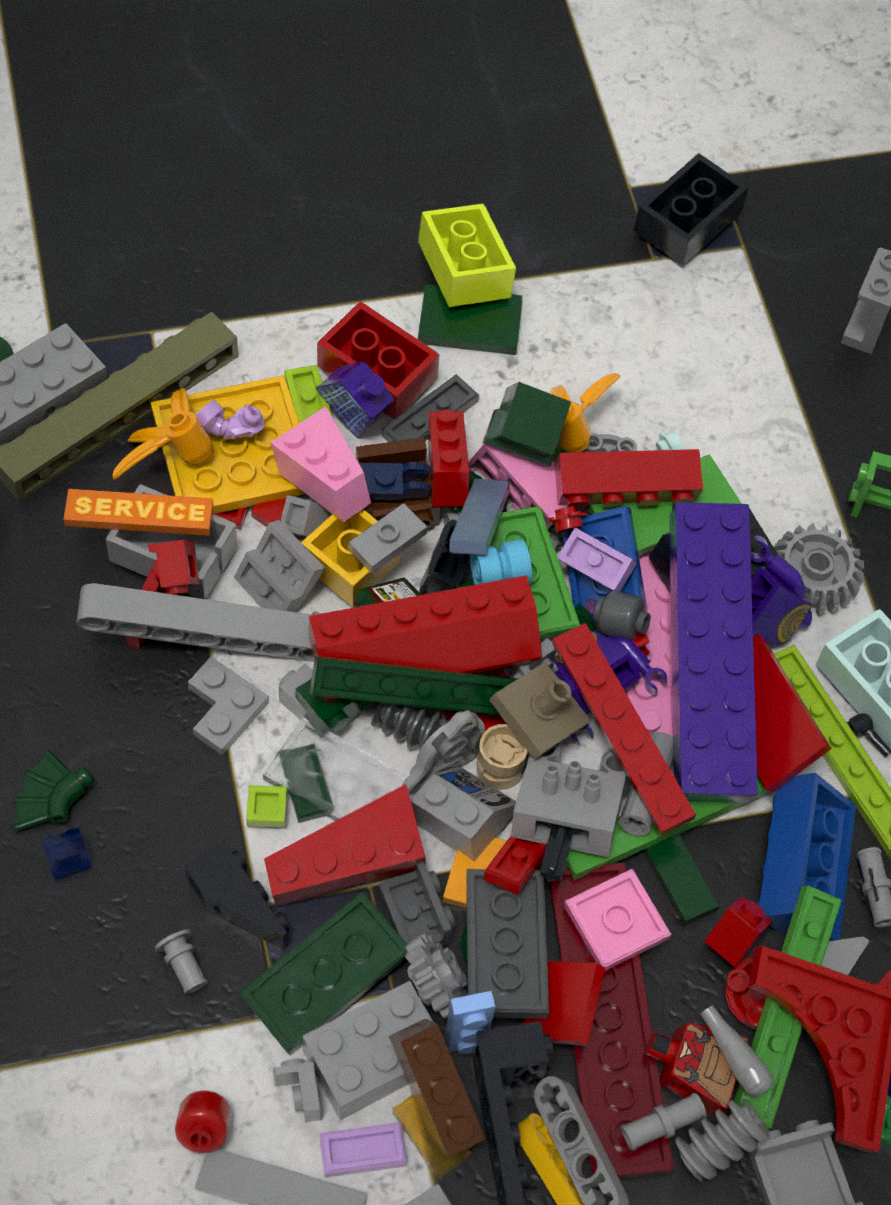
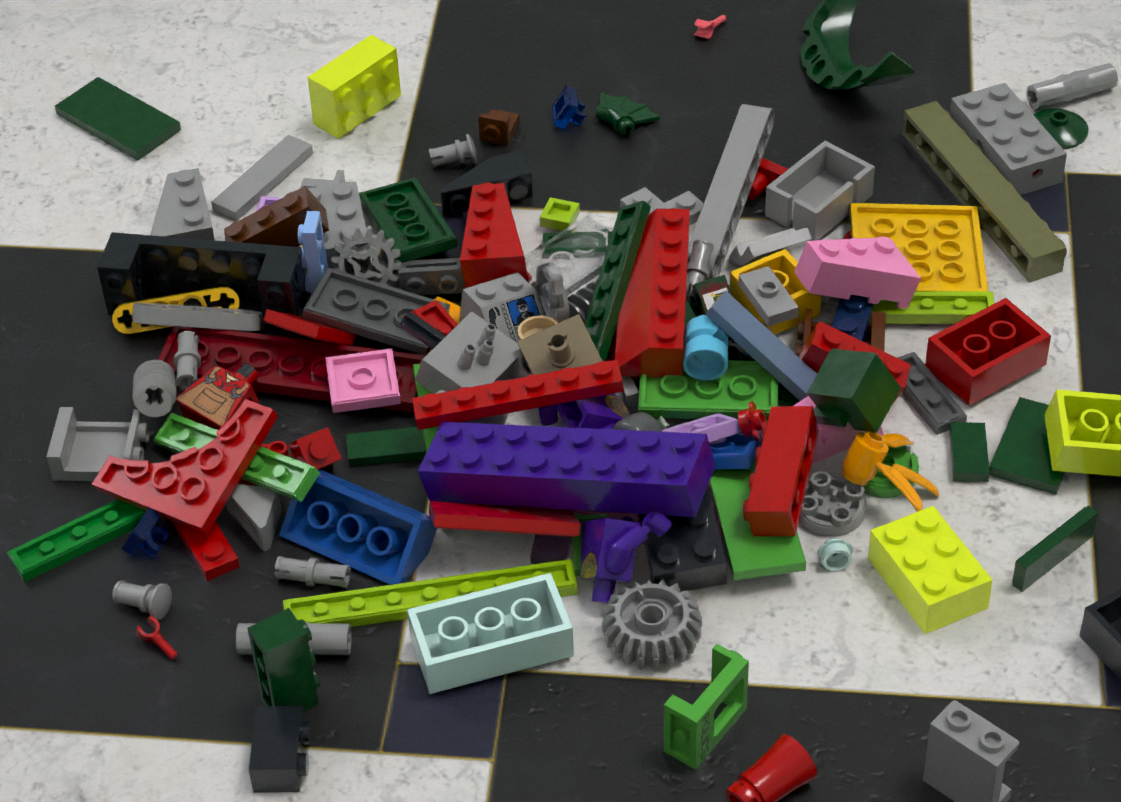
camera: 115 degrees right, 15 degrees down
orange tile [63,489,213,536] -> none
light orange plant [112,388,212,480] -> none
red brick [148,540,200,595] -> none
red head [174,1090,231,1154] -> none
lavender arm [196,399,264,440] -> none
dark purple torso [316,361,394,438] -> none
light grey piece [700,1005,773,1097] -> none
none -> neon yellow brick [307,35,401,139]
none -> reddish brown bracket [478,109,520,145]
none -> neon yellow brick [868,506,993,634]
none -> dark green tile [949,422,990,482]
none -> dark green tile [1012,506,1098,592]

